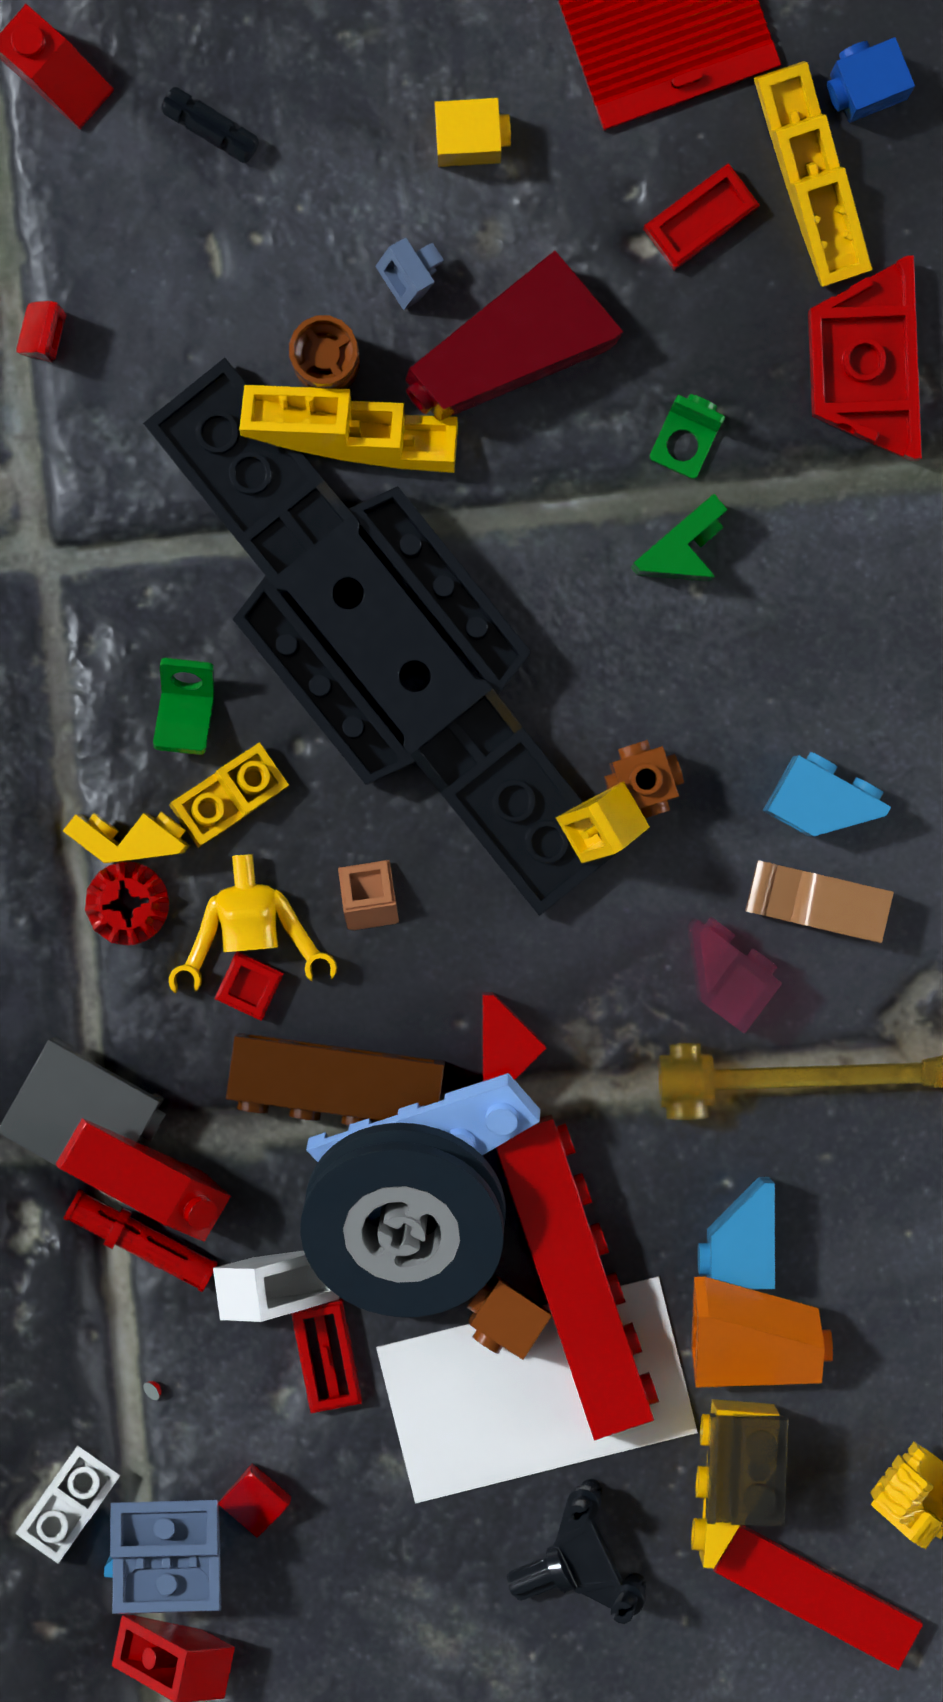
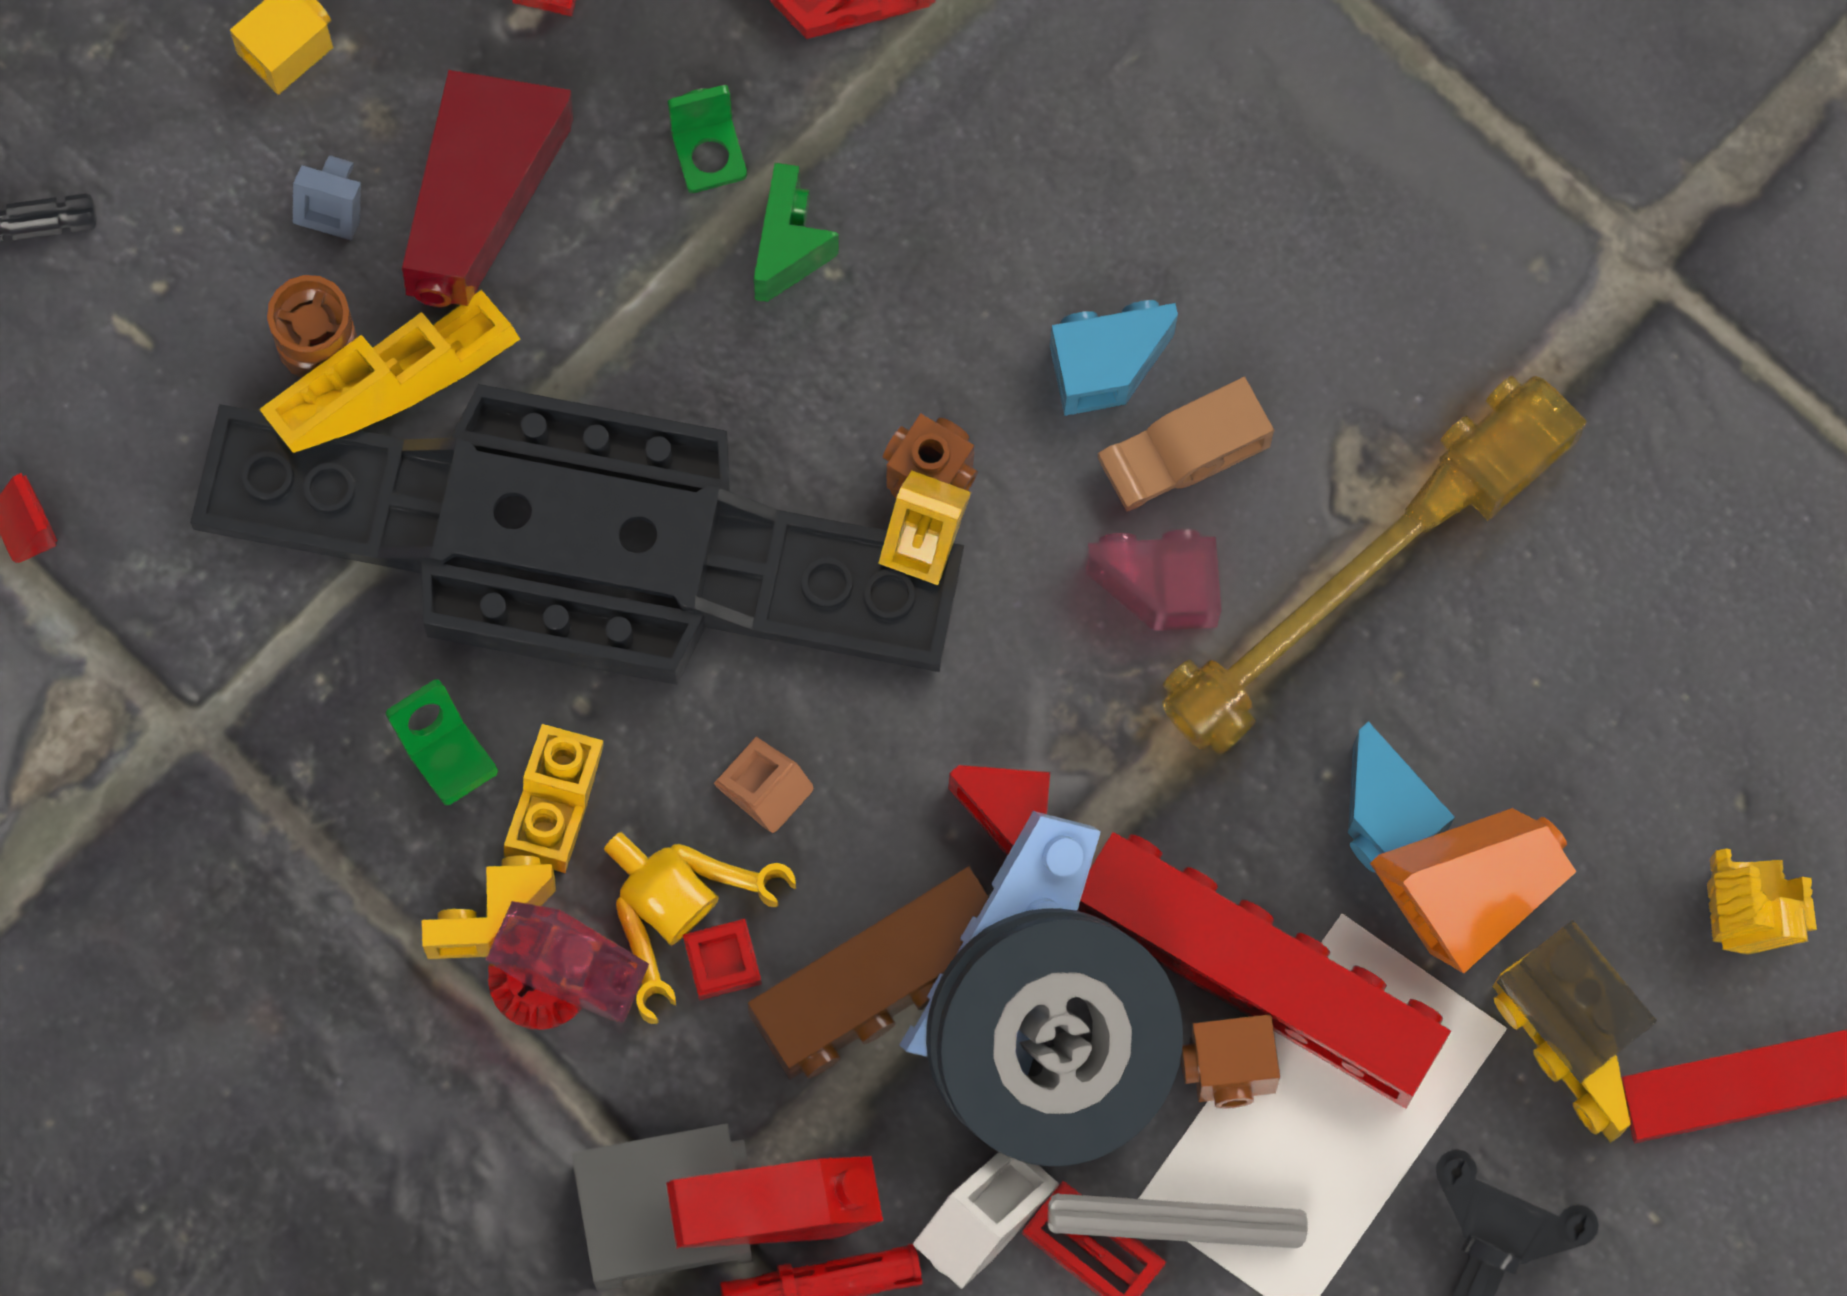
camera: 45 degrees left, 15 degrees down
none -> clear pink slope [486,901,649,1023]
none -> light grey axle [1047,1194,1308,1248]

